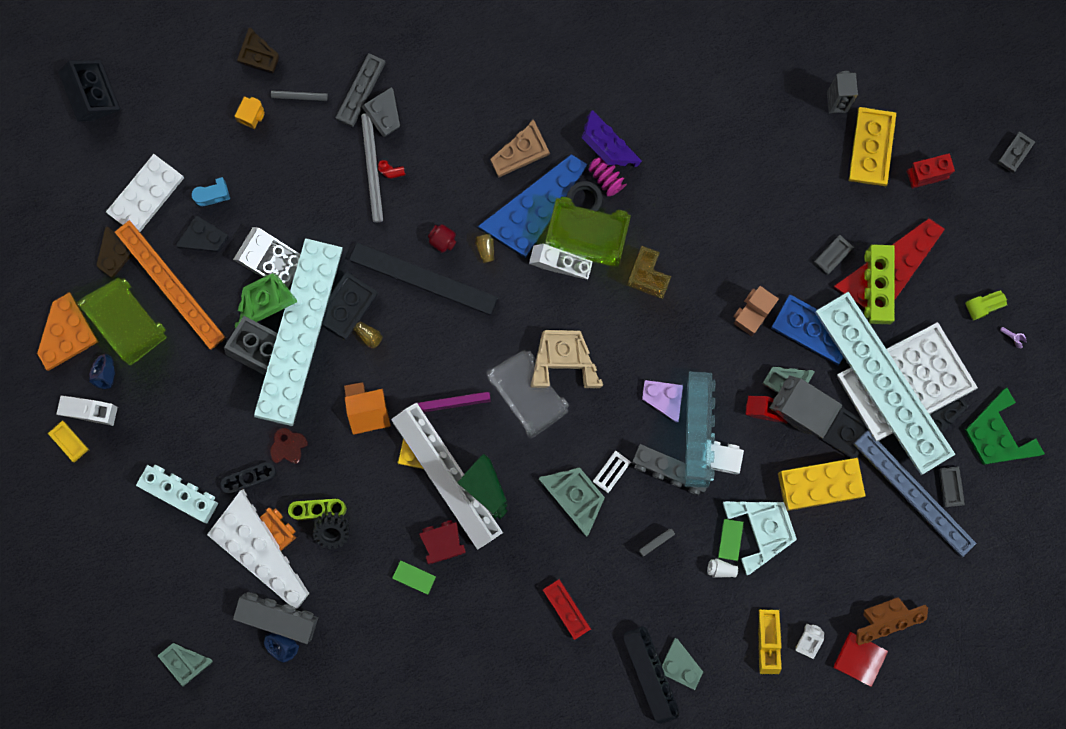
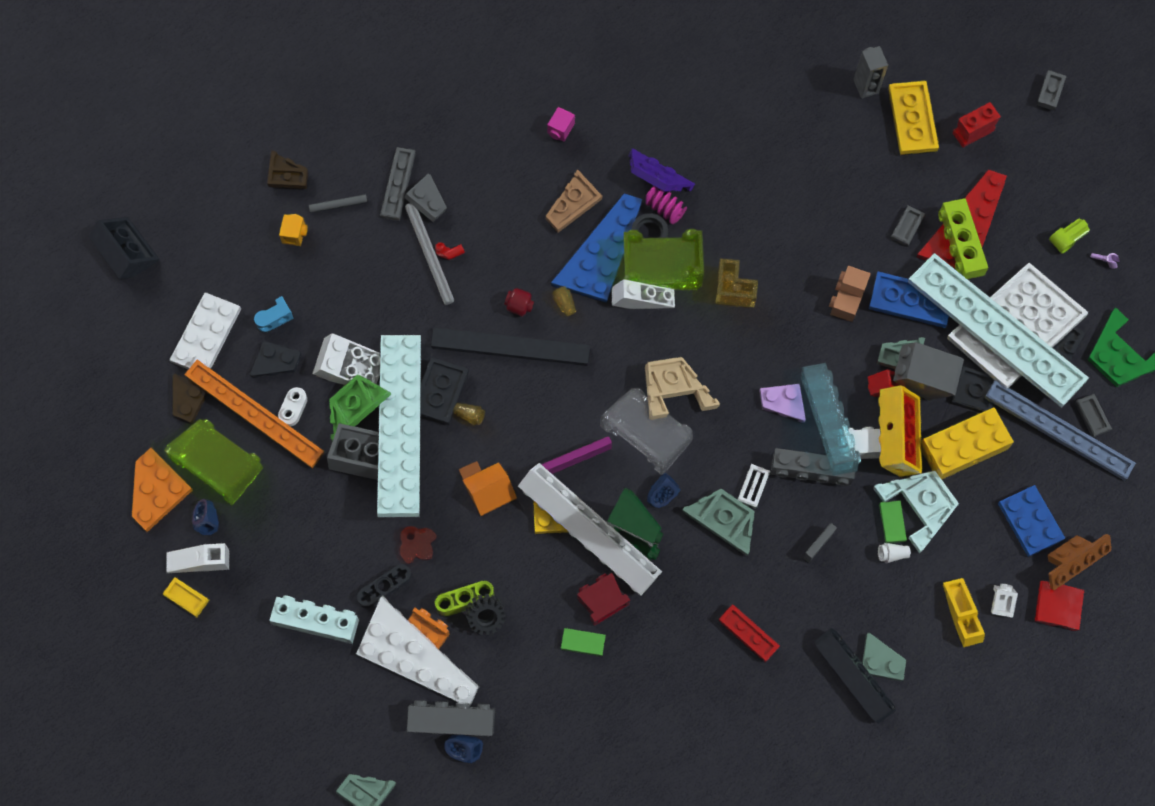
camera: 15 degrees left, 10 degrees down
none -> white plate [278,387,307,427]
none -> dark pink brick [547,107,575,141]
none -> dark blue rock [647,473,680,508]
none -> yellow brick [878,385,922,477]
none -> blue plate [998,485,1065,557]

